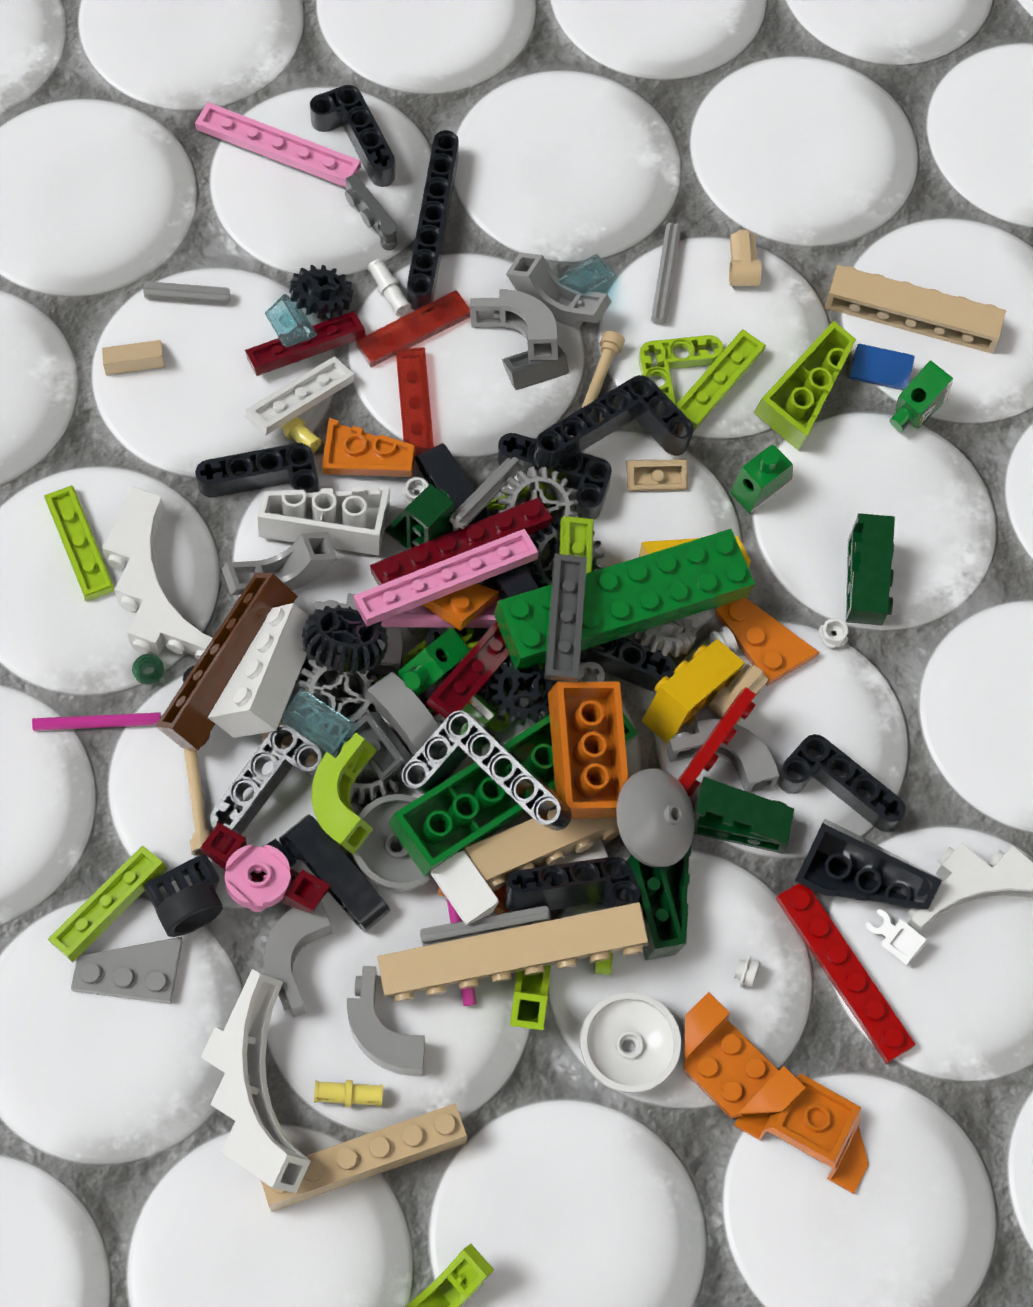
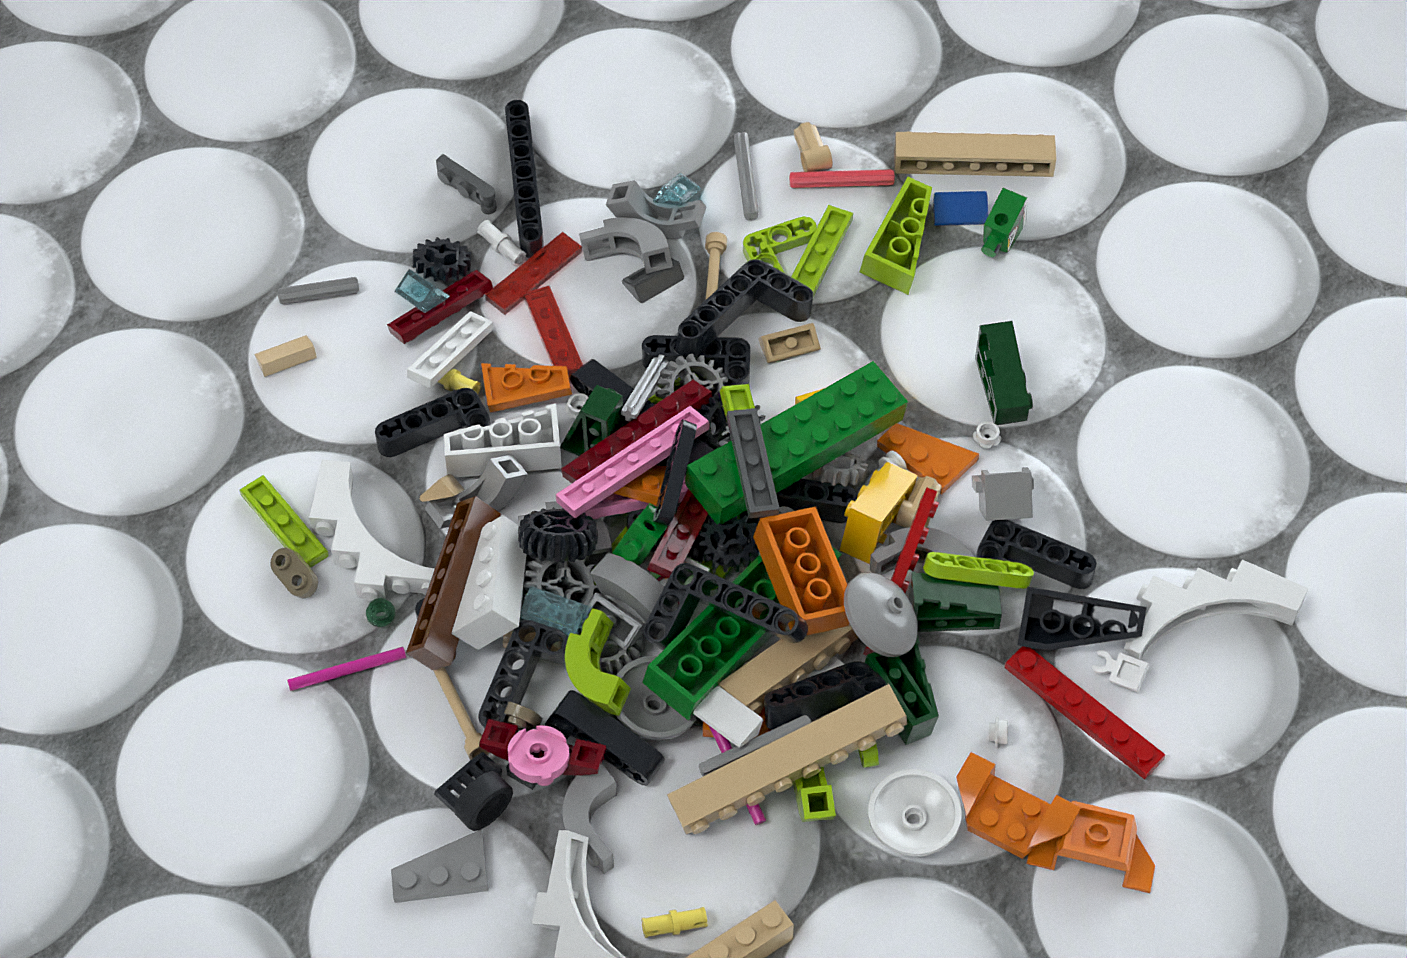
camera: 10 degrees left, 10 degrees down
lime plate [48,845,167,963] -> none
bright pink plate [195,102,361,187] -> none
black beam [310,85,395,187] -> none
light grey arch [347,966,425,1076] -> none
green torso [730,444,793,514] -> none
none -> dark tan plate [270,548,318,598]
none -> tan slope [419,474,465,502]
none -> dark tan plate [504,702,543,732]
none -> black beam [653,419,697,527]
none -> coral axle [789,169,895,188]
none -> lime beam [923,552,1034,589]
none -> light grey plate [972,467,1034,521]

